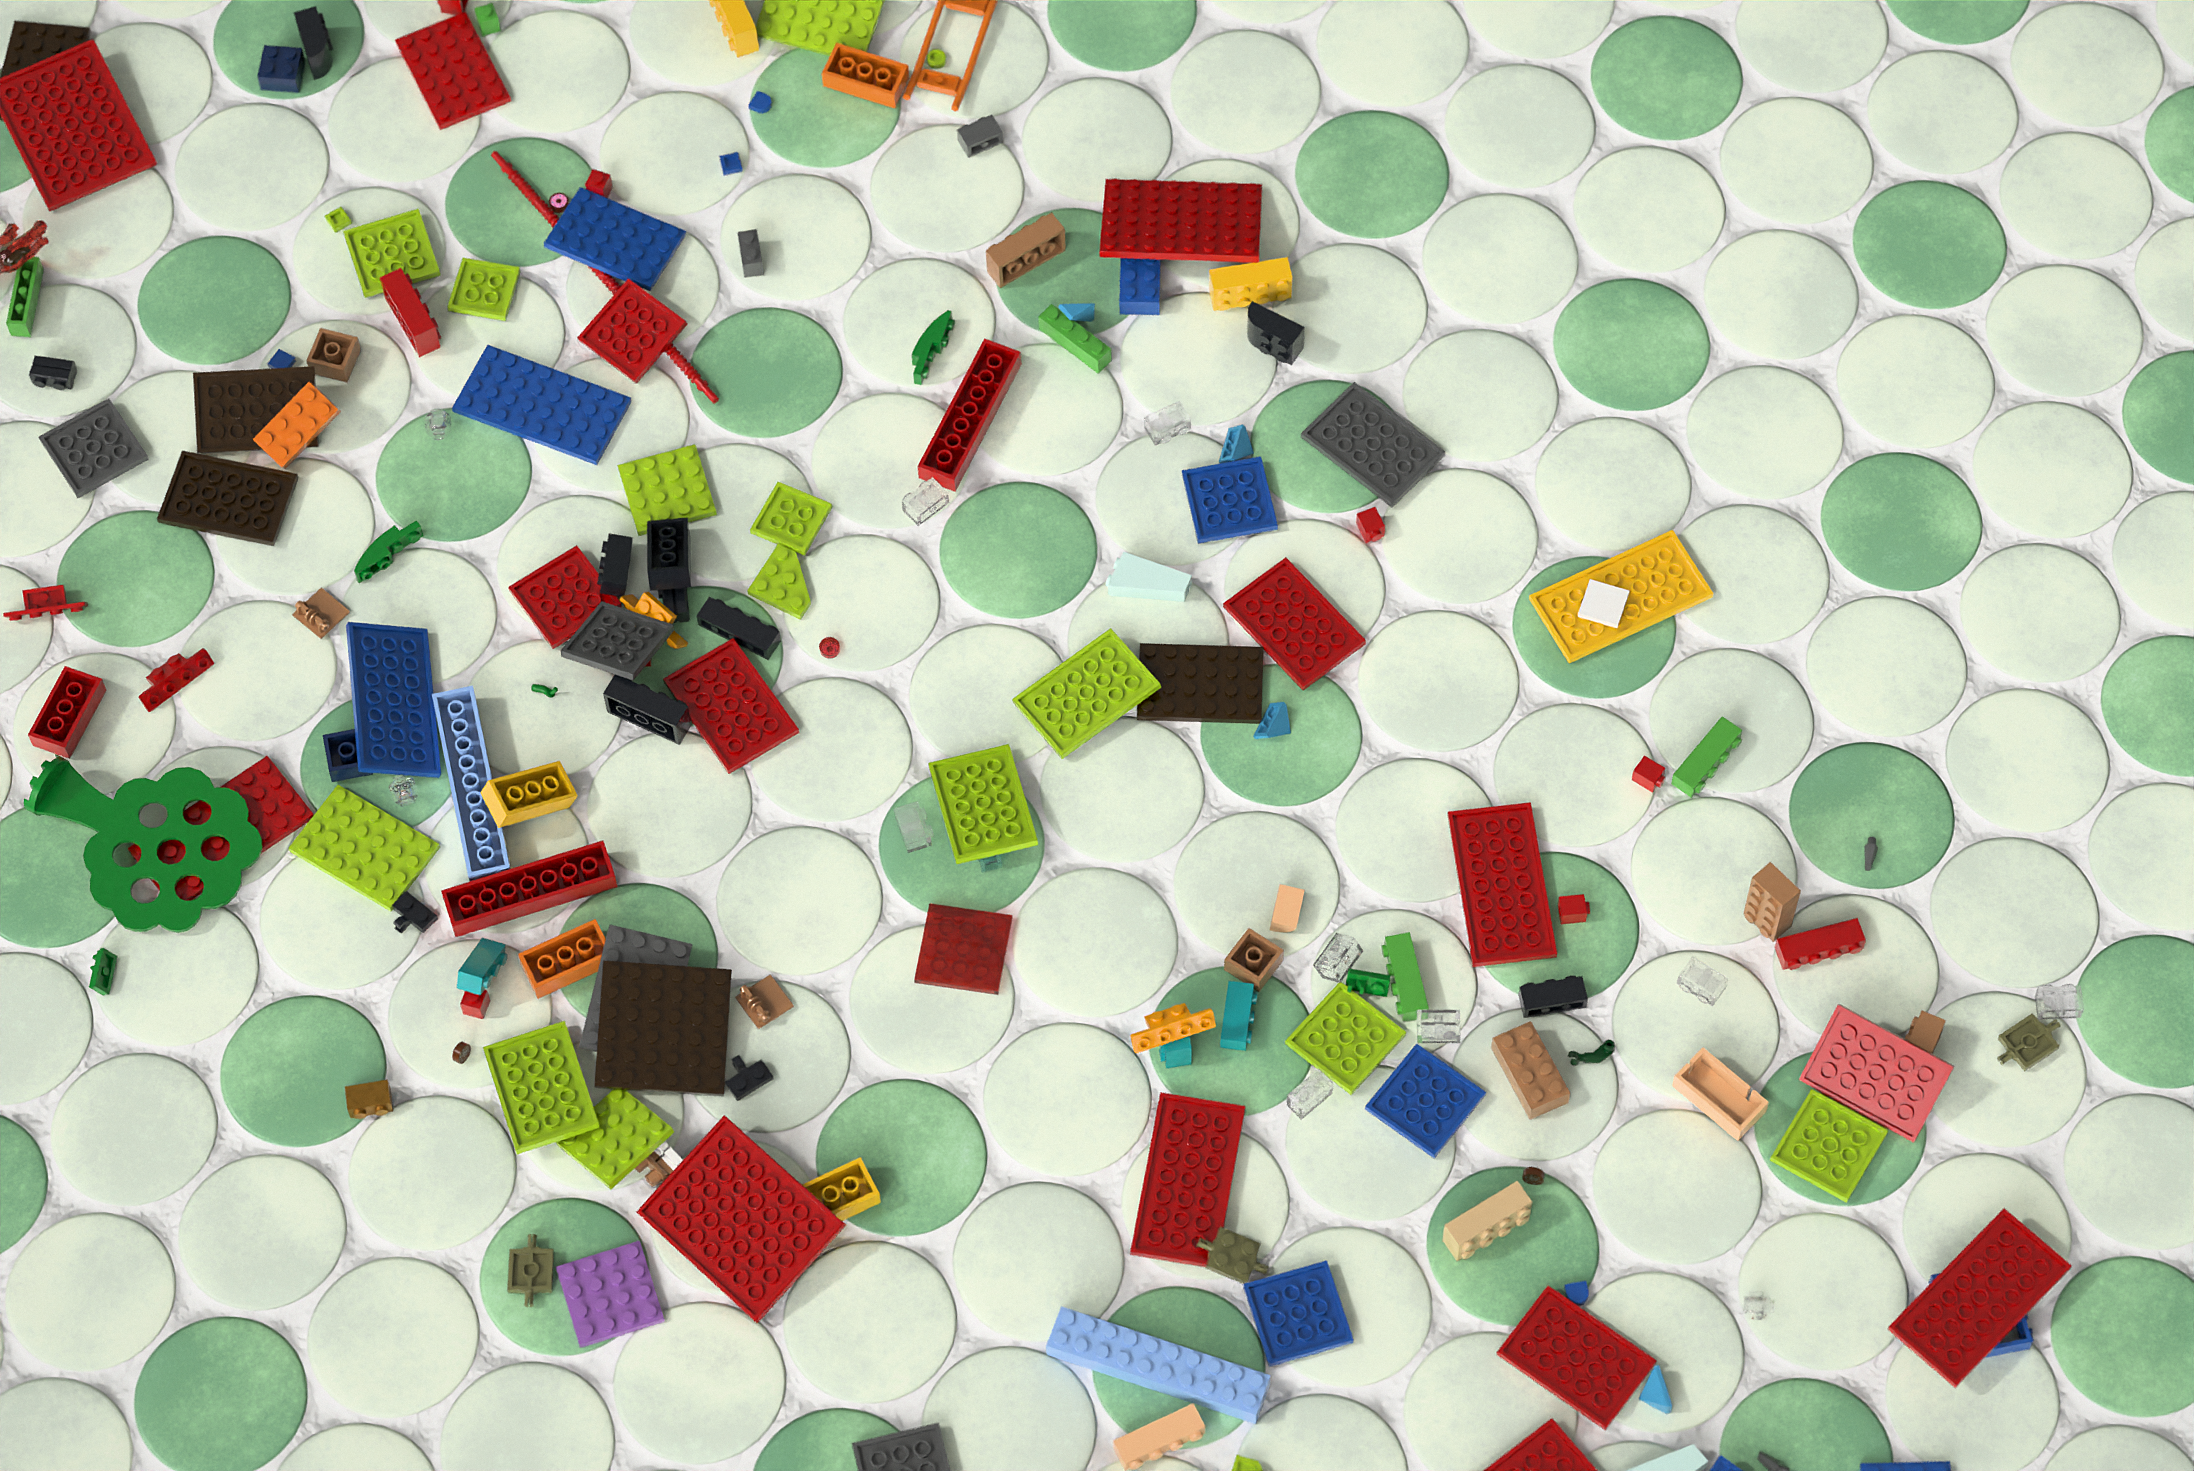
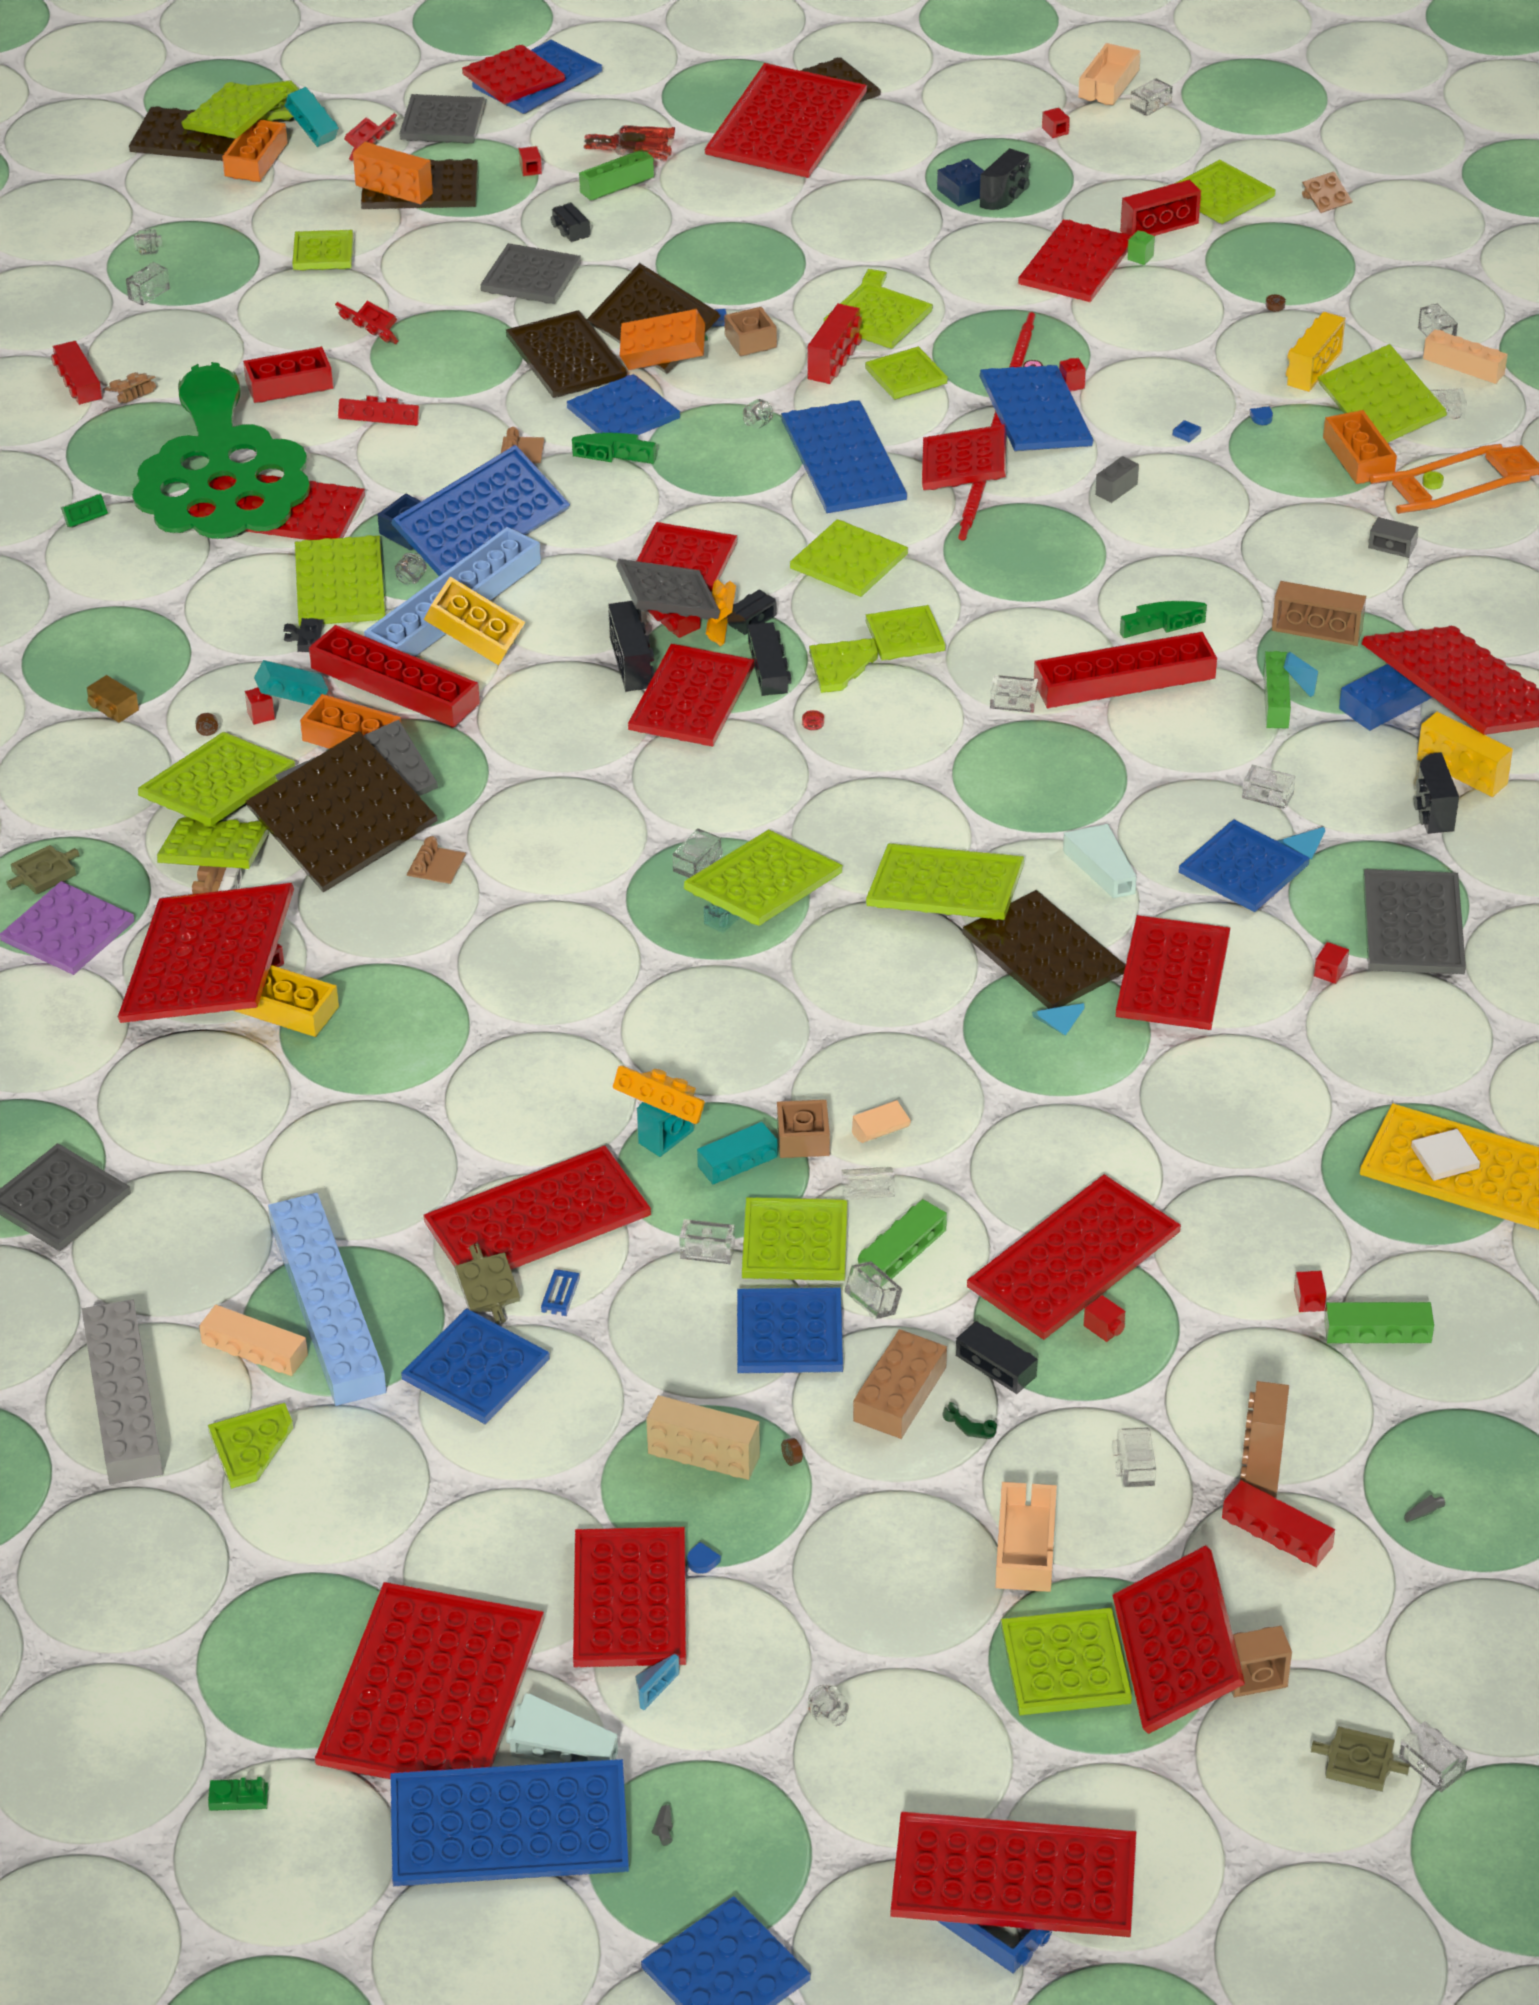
camera: 50 degrees right, 20 degrees down
green piece [531,684,558,698] -> none
black brick [597,533,633,597] -> none
black brick [647,517,691,591] -> none
black plate [725,1055,773,1101] -> none
clear red plate [914,903,1013,995] -> none
green plate [1346,968,1391,997] -> none
none -> blue tile [541,1269,580,1316]
none -> blue plate [567,374,680,435]

